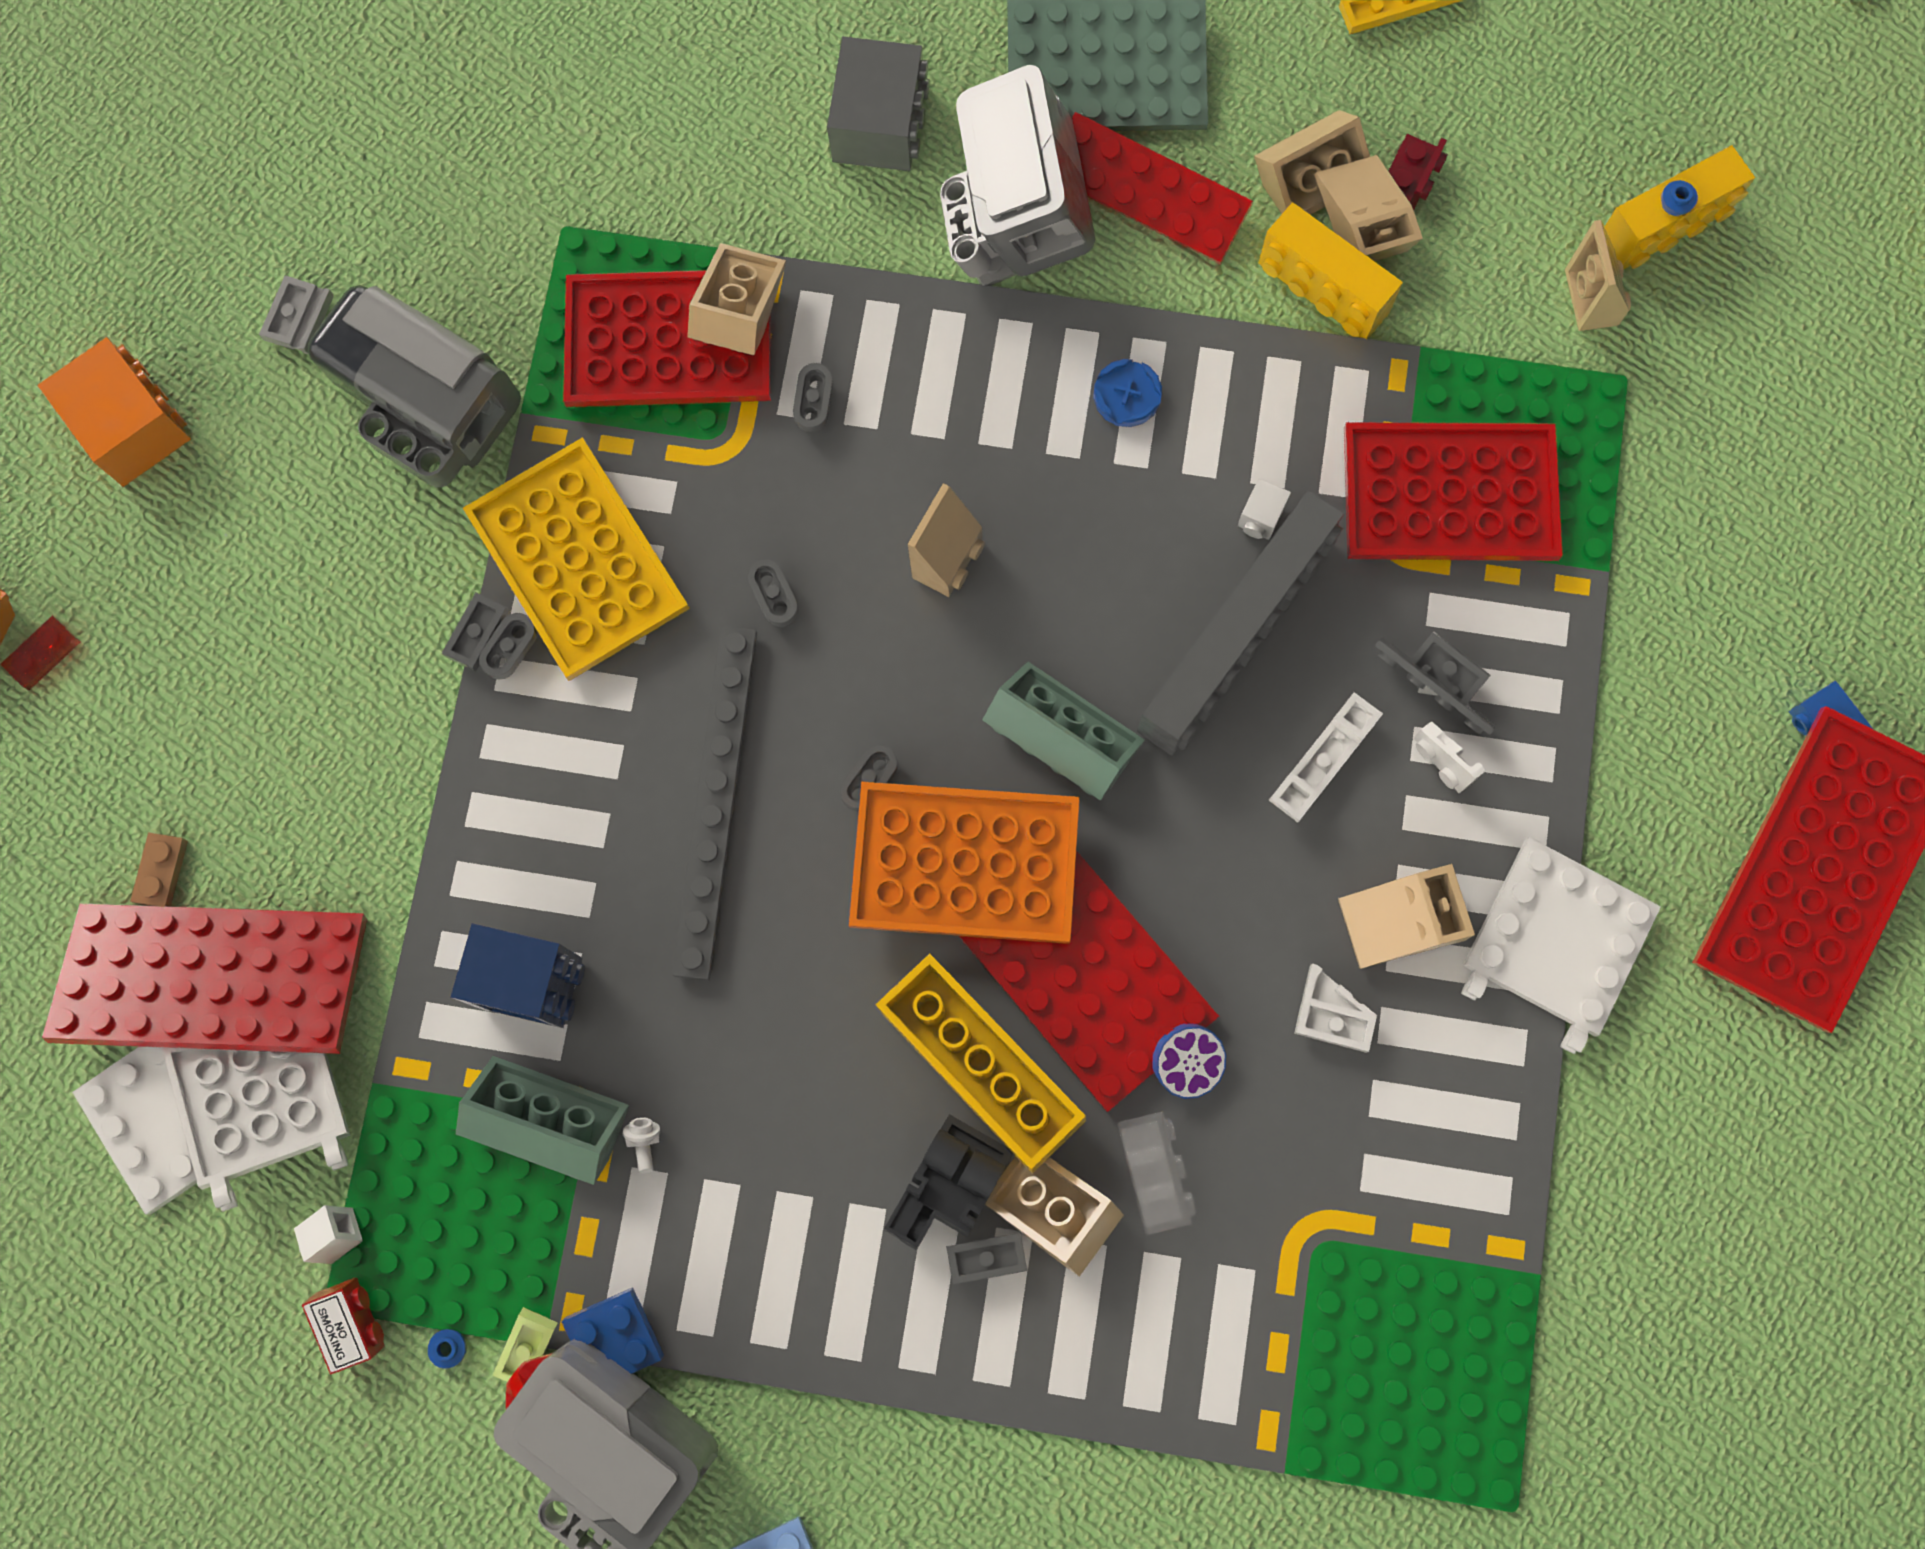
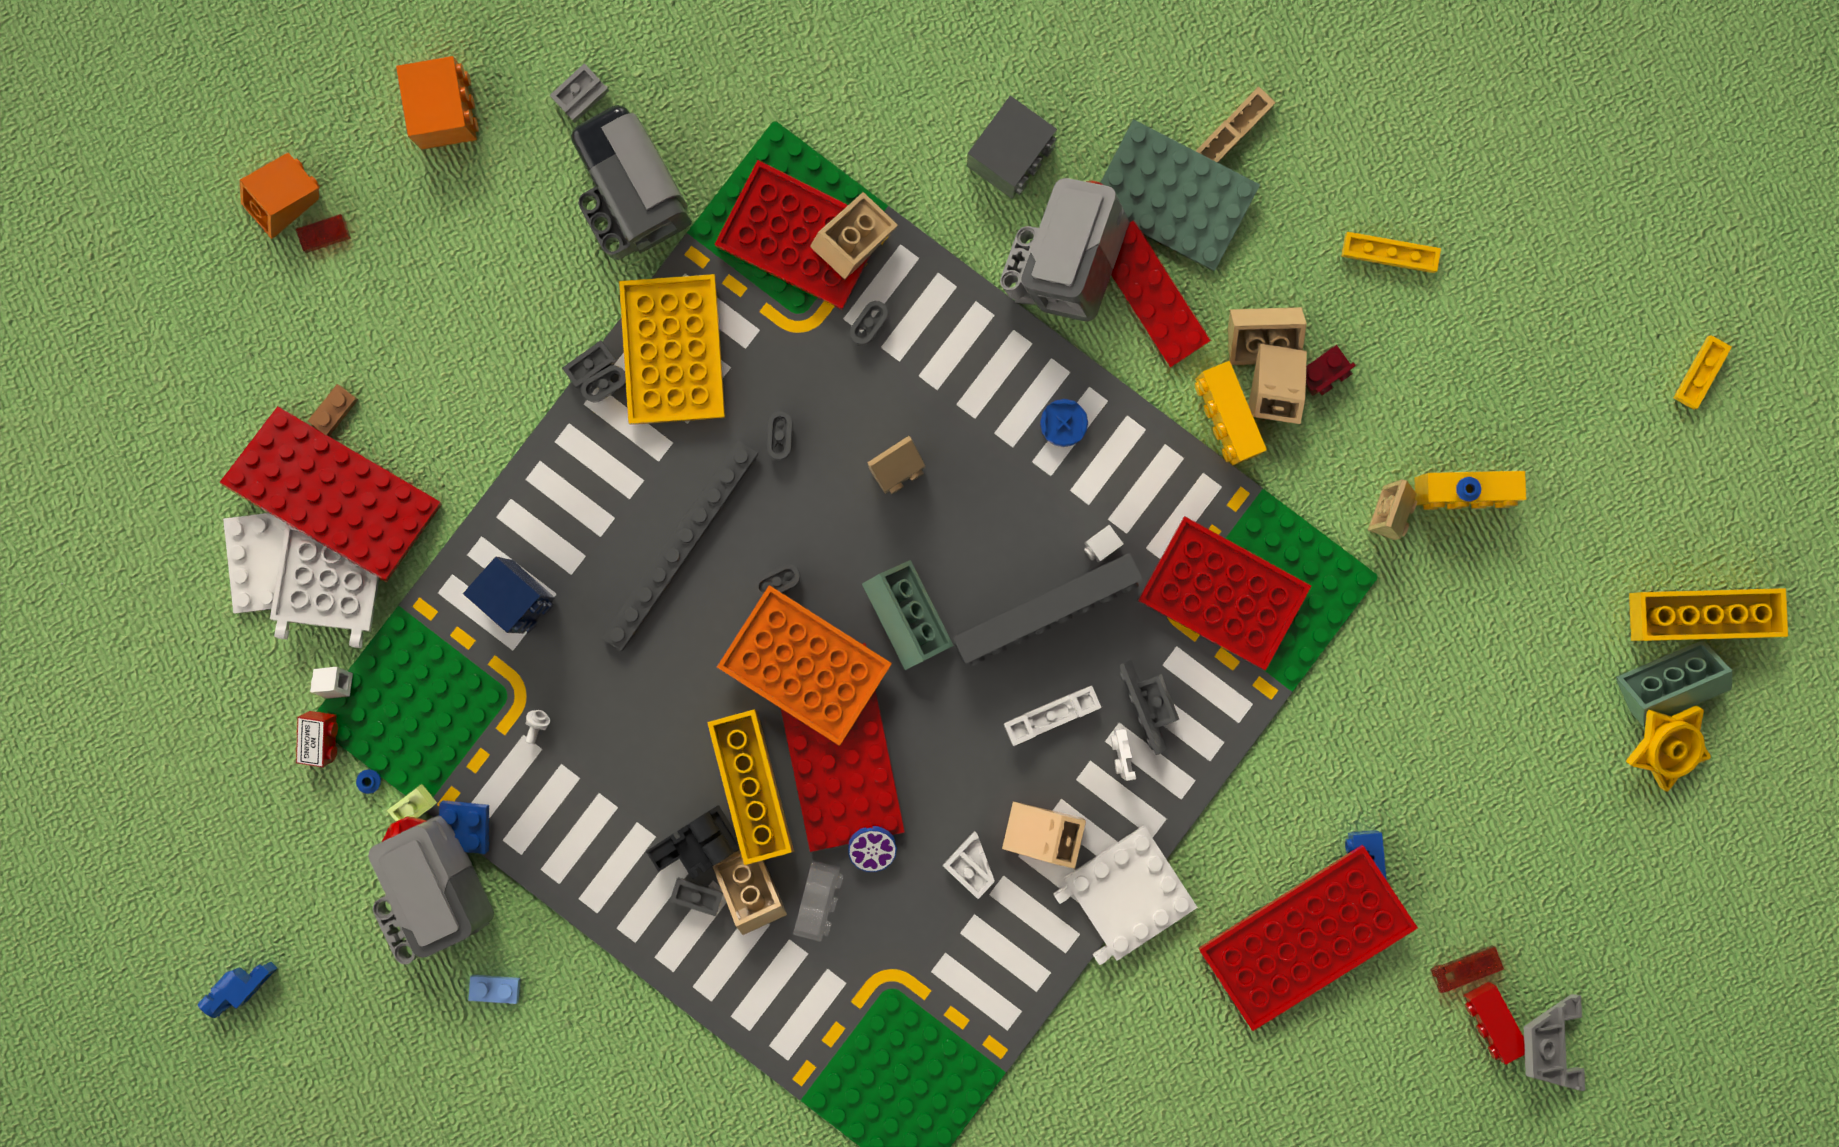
camera: 25 degrees right, 10 degrees up
sand green slope [456,1056,629,1185] -> none

